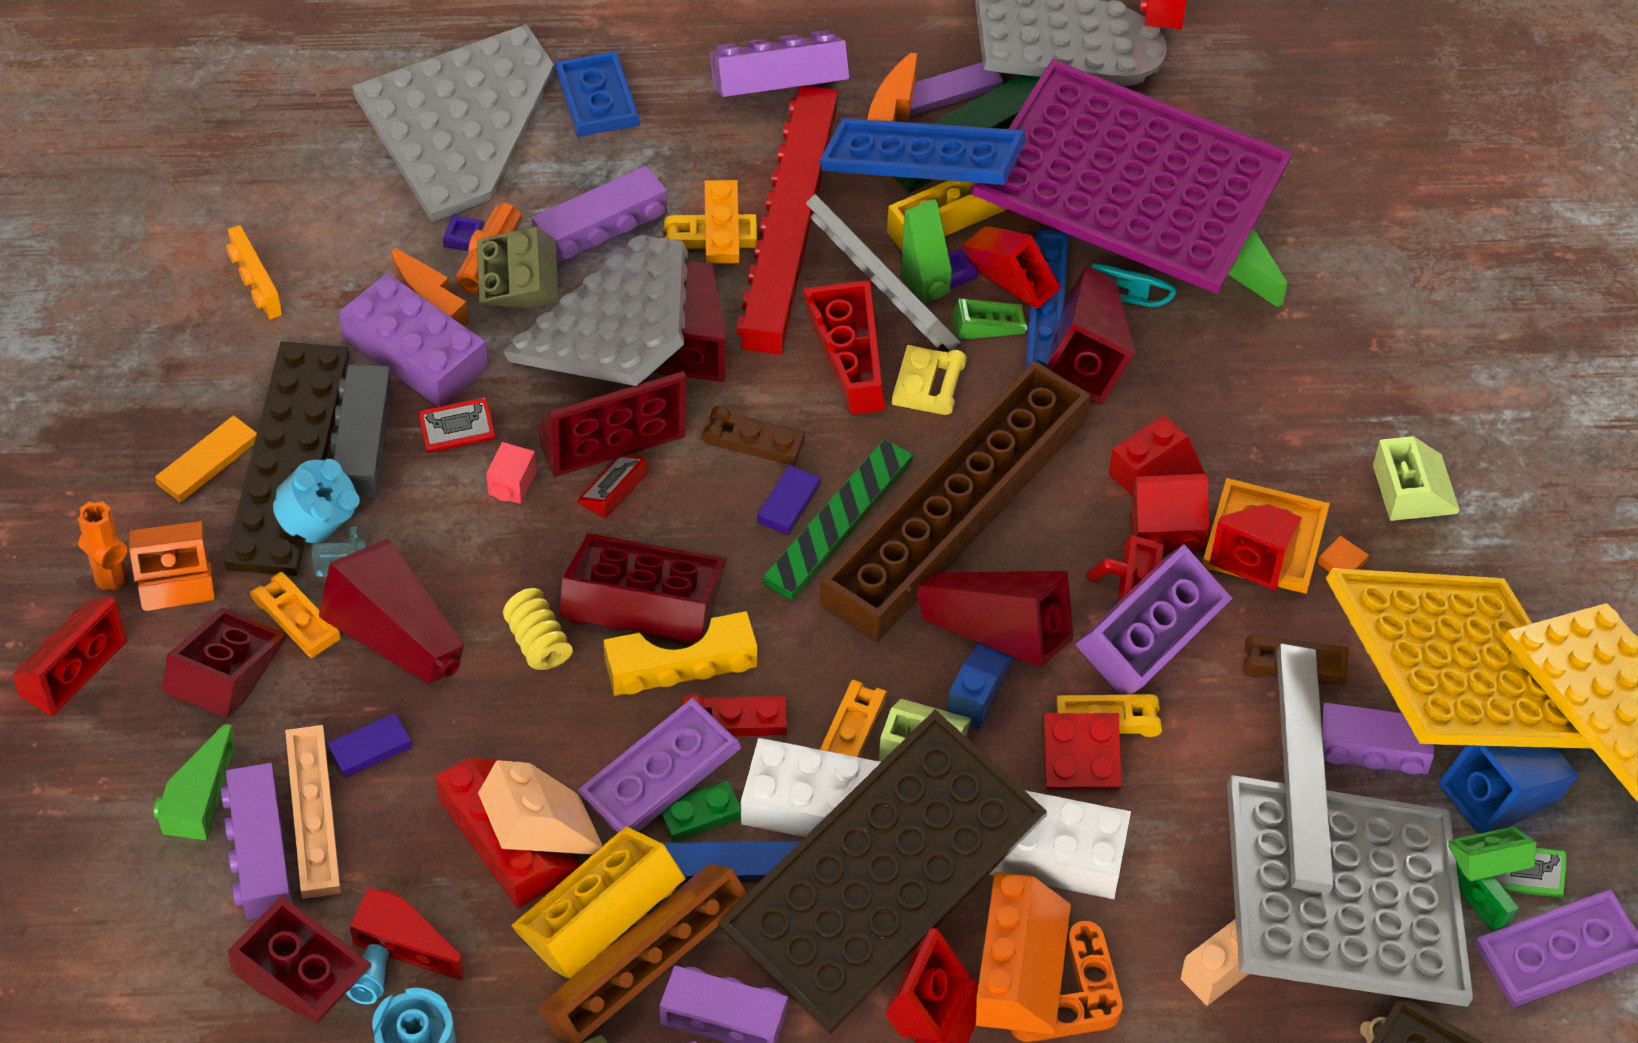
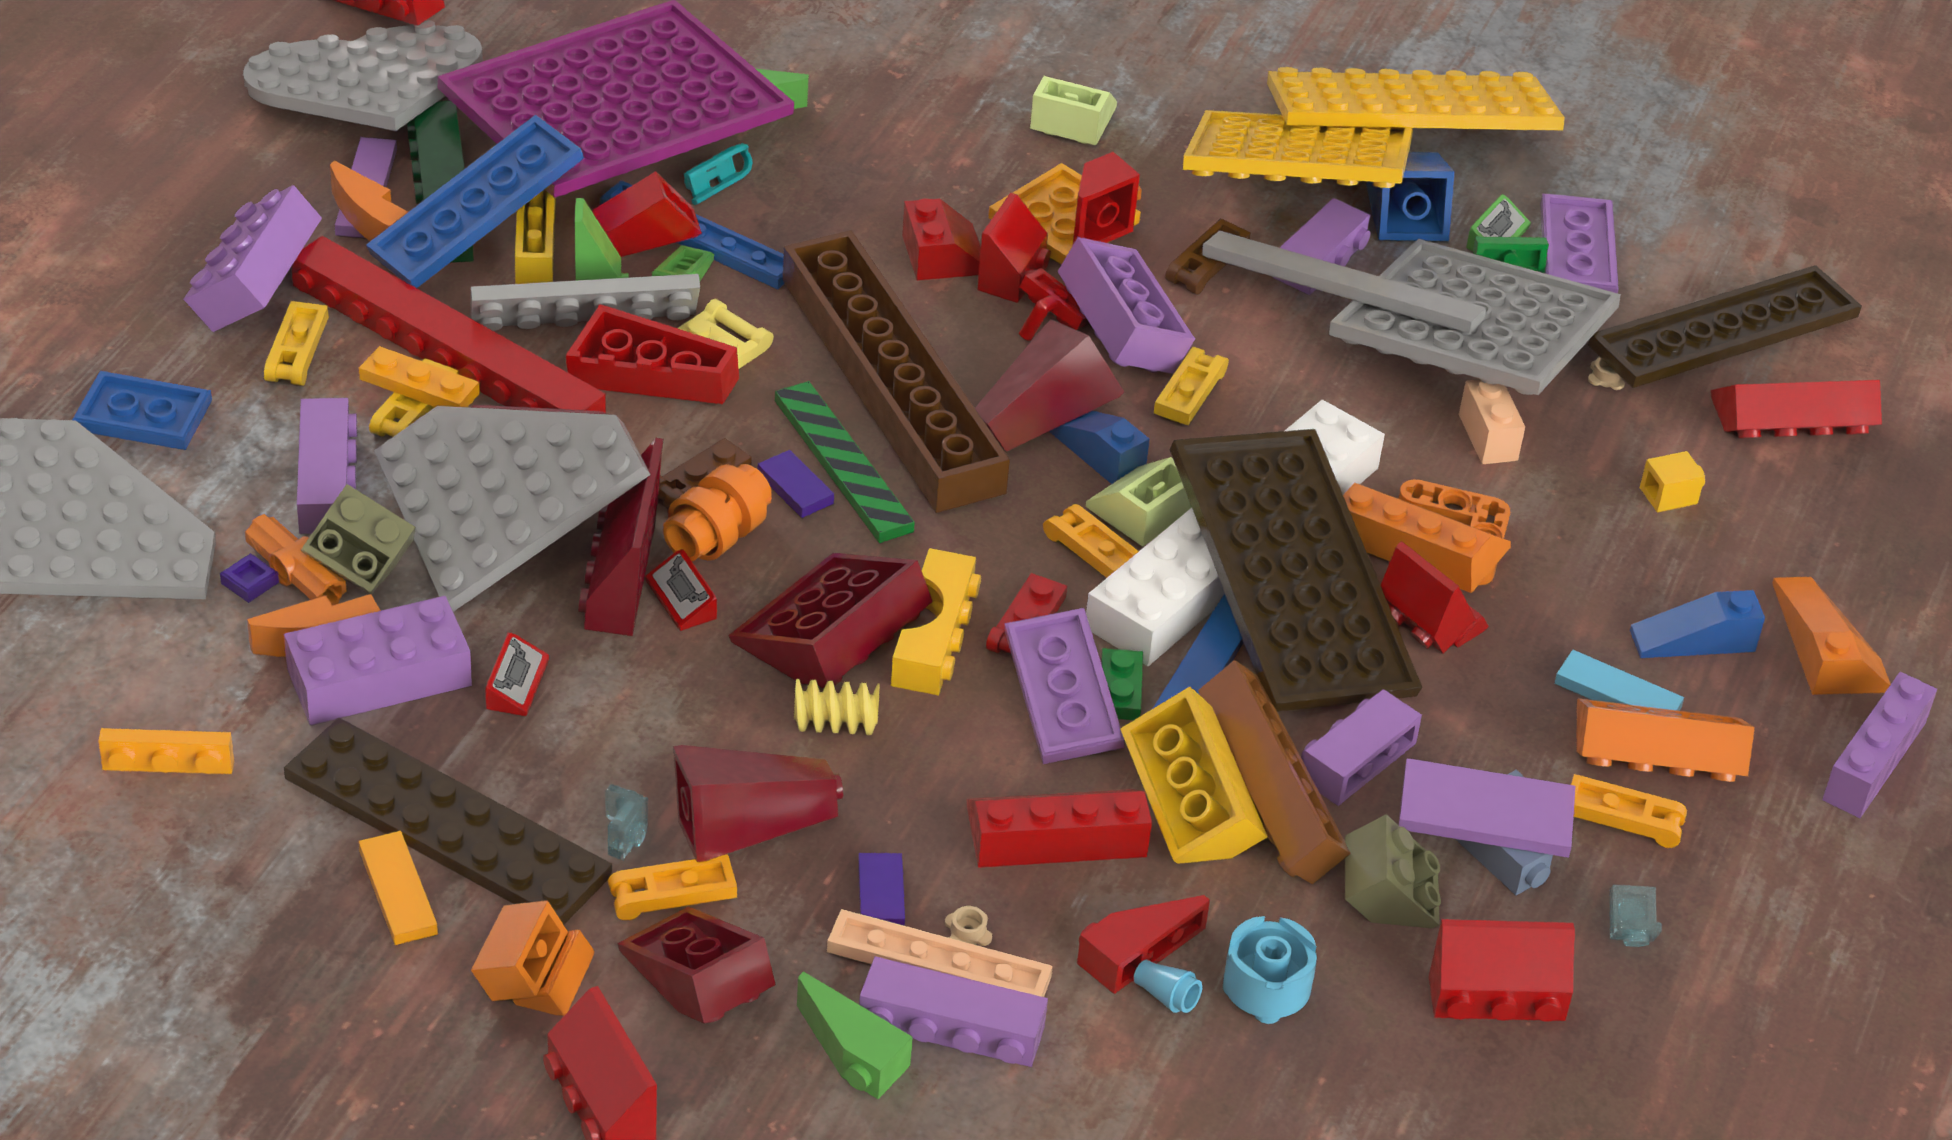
camera: 65 degrees left, 10 degrees down
orange piece [78,501,127,591] -> none
dark red slope [228,896,371,1023] -> none
medium azure brick [273,459,360,543] -> none
dark grey brick [331,365,392,497] -> none
light nougat slope [478,760,603,855] -> none
coral brick [486,442,537,504] -> none
red plate [1043,713,1122,790] -> none
dark red slope [1044,265,1135,405] -> none
bright green slope [1448,826,1536,881] -> none
none -> yellow plate [264,301,329,386]
none -> orange piece [663,464,772,561]
none -> tan plate [945,906,992,946]

